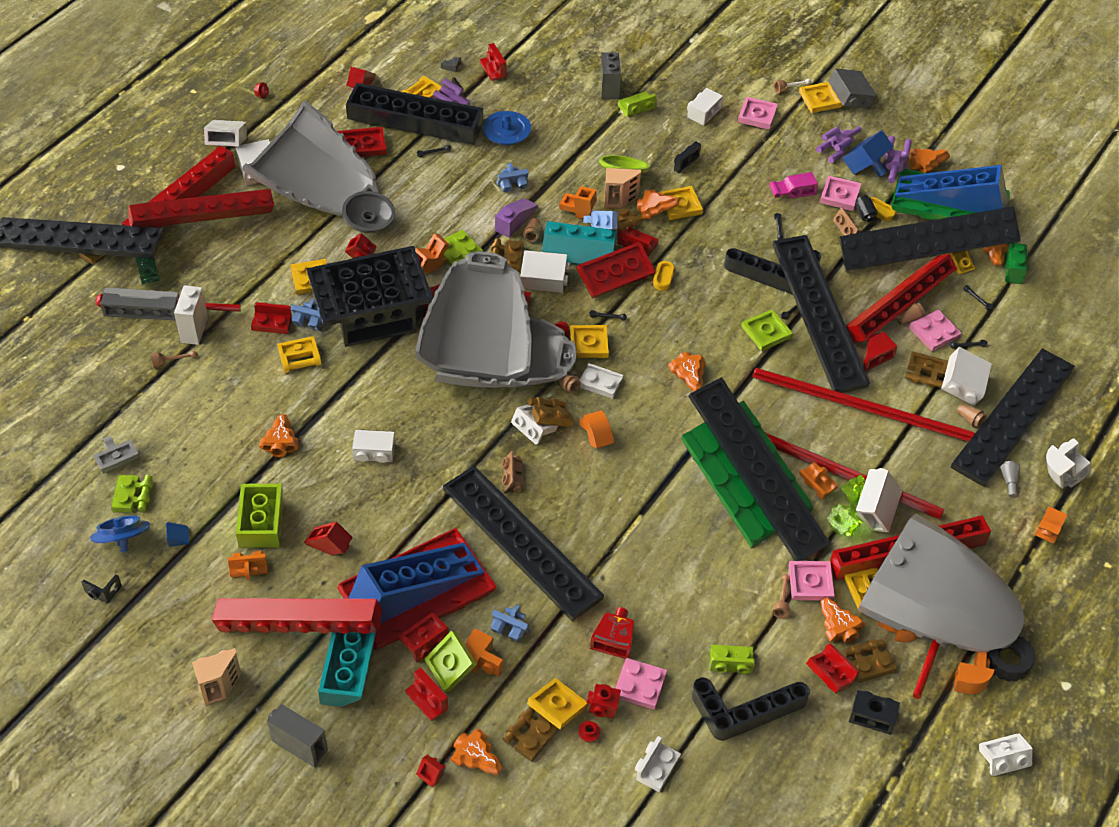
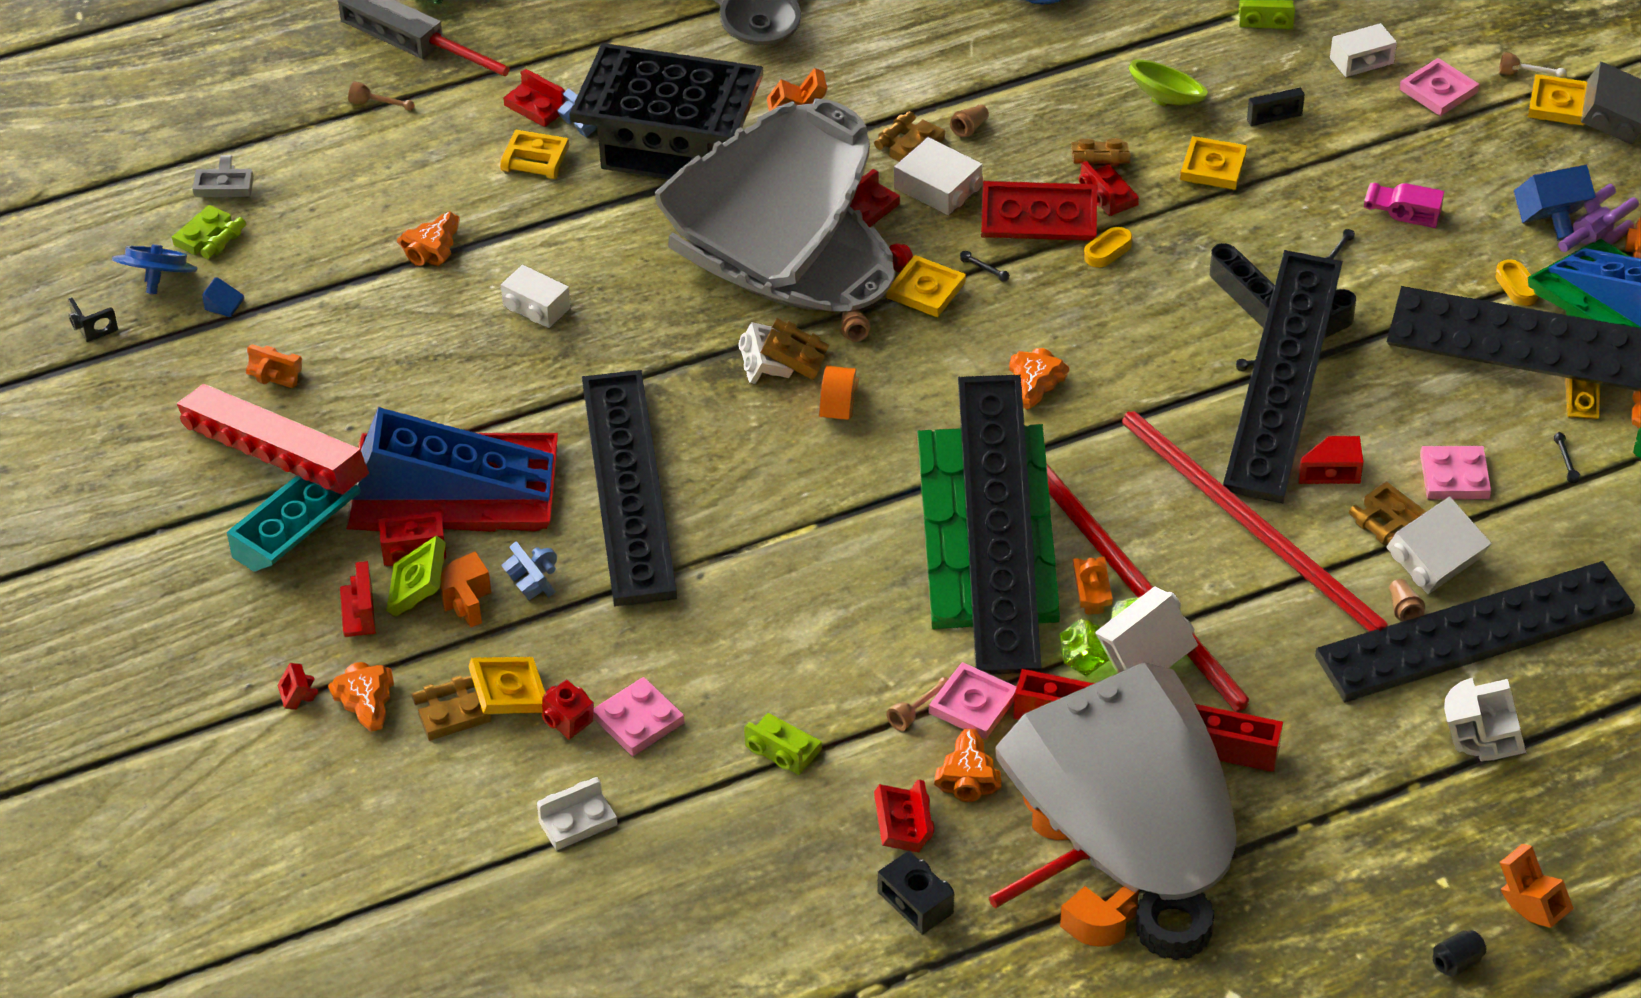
camera: 35 degrees right, 5 degrees down
white brick [174,286,208,345] -> none
light nougat slope [192,648,241,705] -> none
lime brick [236,483,284,548] -> none
dark grey brick [267,704,328,768] -> none
red slope [304,521,353,555] -> none
red brick [345,233,377,258] -> none
lime plate [444,229,483,267] -> none
medium lavender slope [495,198,538,238] -> none
medium blue hips [496,163,529,192] -> none
medium nougat hinge [502,450,523,493] -> none
teal slope [542,221,617,266] -> none
orange brick [559,186,597,218] -> none
red plate [578,721,600,743] -> none
white plate [579,363,623,399] -> none
light blue hinge [584,211,618,229] -> none
red torso [590,607,634,659] -> none
light nougat slope [604,168,641,208] -> none
orange rock [637,190,679,220] -> none
black beam [692,677,810,741] -> none
lime plate [741,309,793,351] -> none
medium lavender plant [816,126,862,163] -> none
bright pink plate [820,176,861,211] -> none
medium nougat hinge [833,207,863,235] -> none
pearl gold plate [843,639,897,683] -> none
red brick [846,254,957,343] -> none
black brick [855,195,878,222] -> none
medium nougat cone [896,302,925,325] -> none
black hinge [950,340,987,349] -> none
light grey cone [1000,461,1020,497] -> none
orange brick [1035,506,1067,543] -> none

